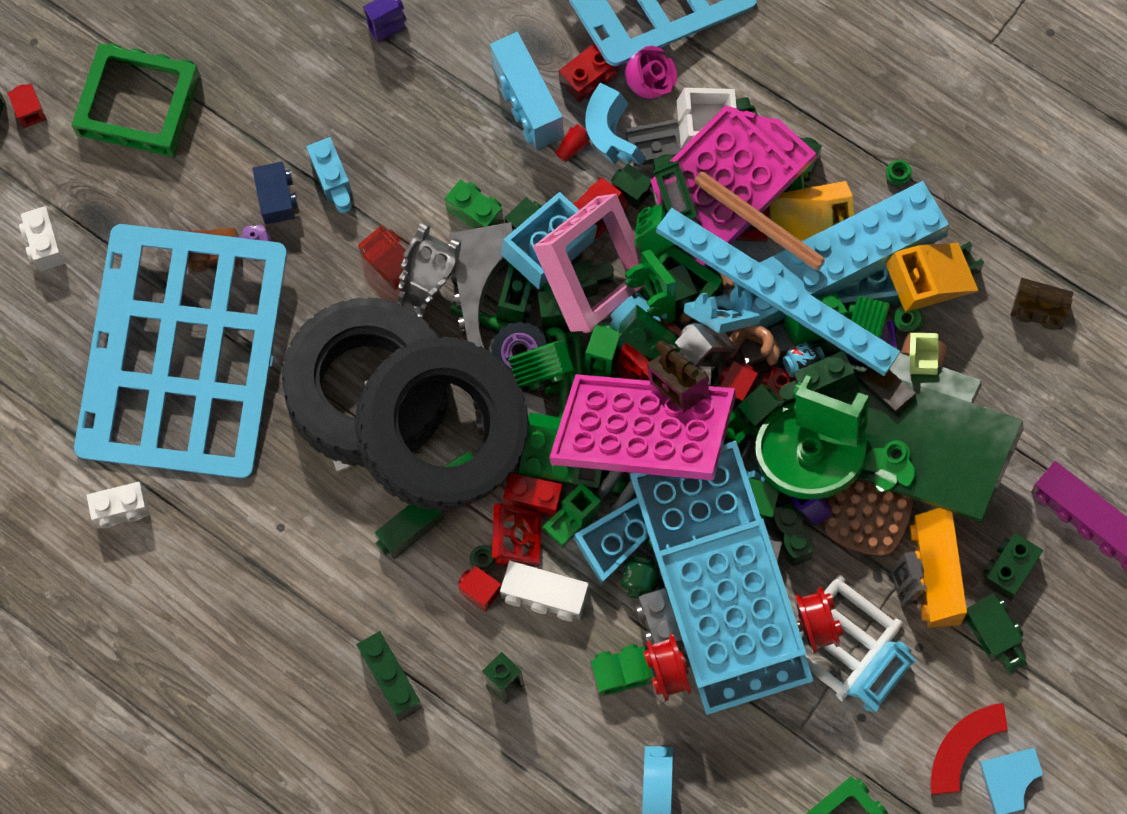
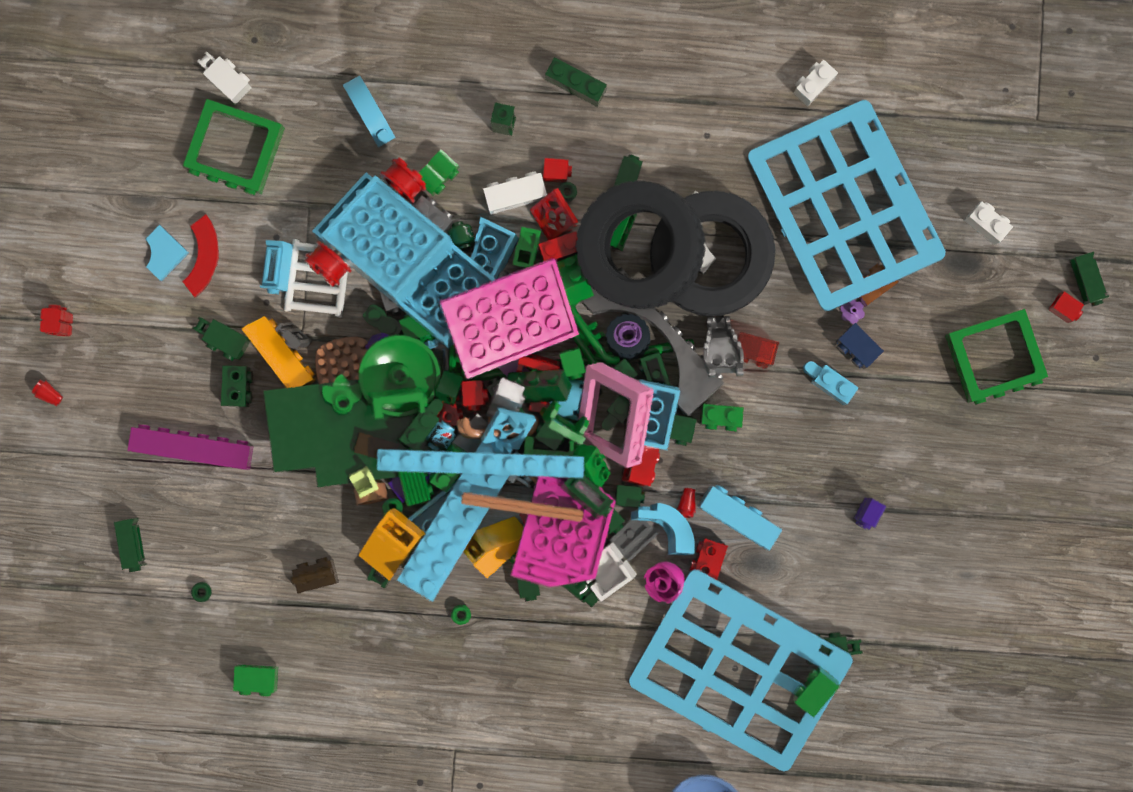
camera: 145 degrees right, 15 degrees up
green brick [508,339,574,391] -> none
dark brown brick [647,340,710,412] -> none

